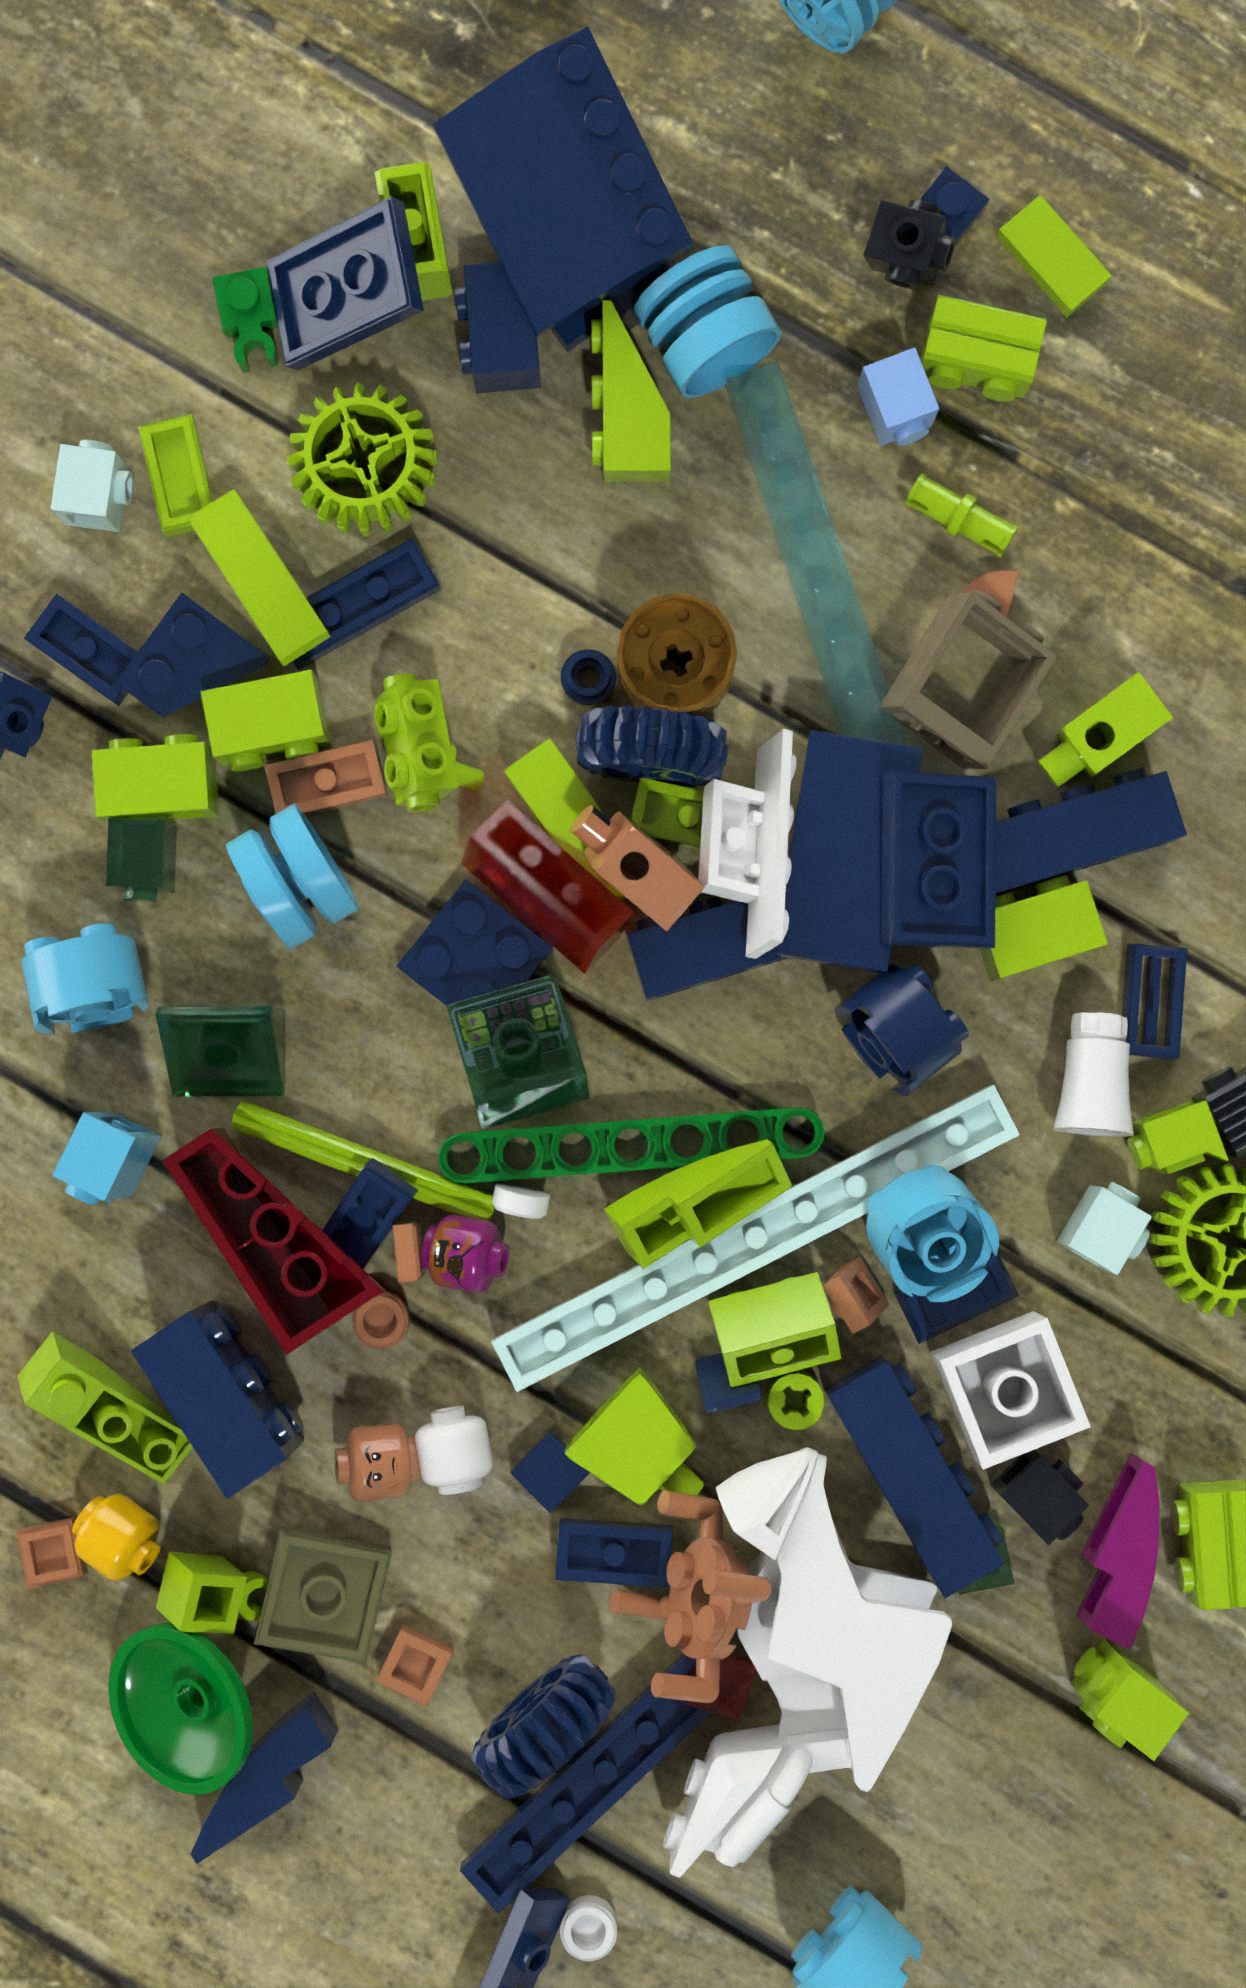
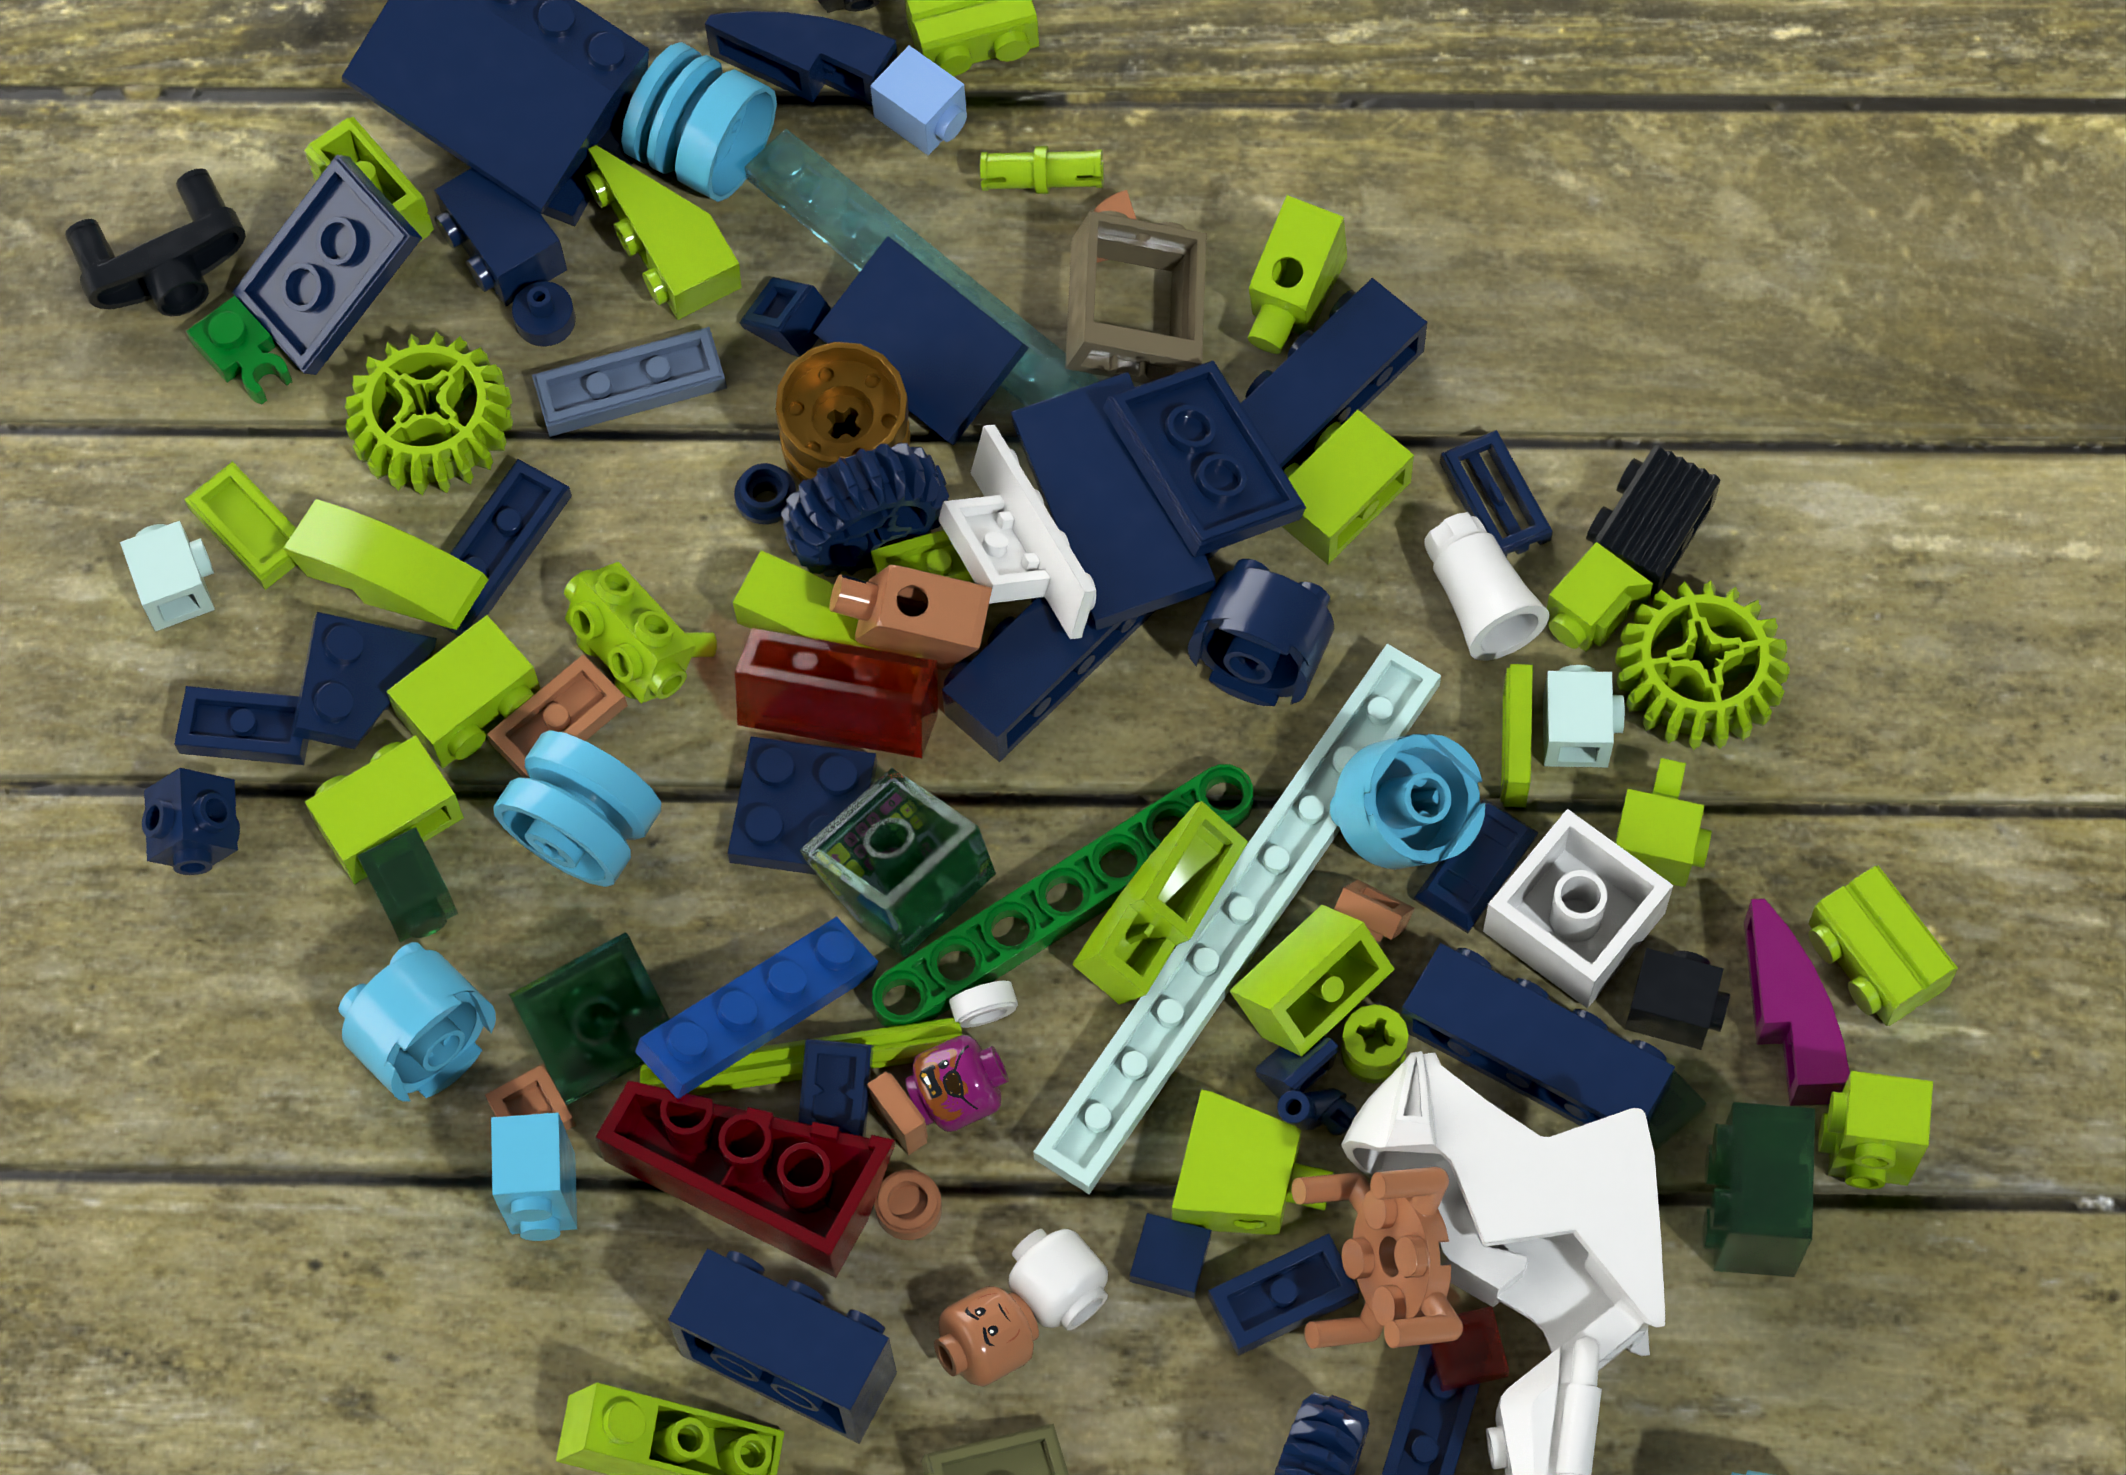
camera: 25 degrees left, 20 degrees down
none -> black connector [65,168,246,317]
none -> nougat tile [485,1064,576,1131]
none -> dark blue tile [512,281,576,347]
none -> sand blue tile [532,327,727,437]
none -> blue plate [635,916,879,1099]
none -> dark blue slope [705,11,898,106]
none -> dark blue slope [740,277,831,357]
none -> dark blue tile [814,236,1030,445]
none -> dark blue arm [1277,1088,1358,1135]
none -> lime tile [1500,664,1533,807]
none -> lime brick [1615,758,1712,887]
none -> clear green brick [1703,1102,1815,1277]

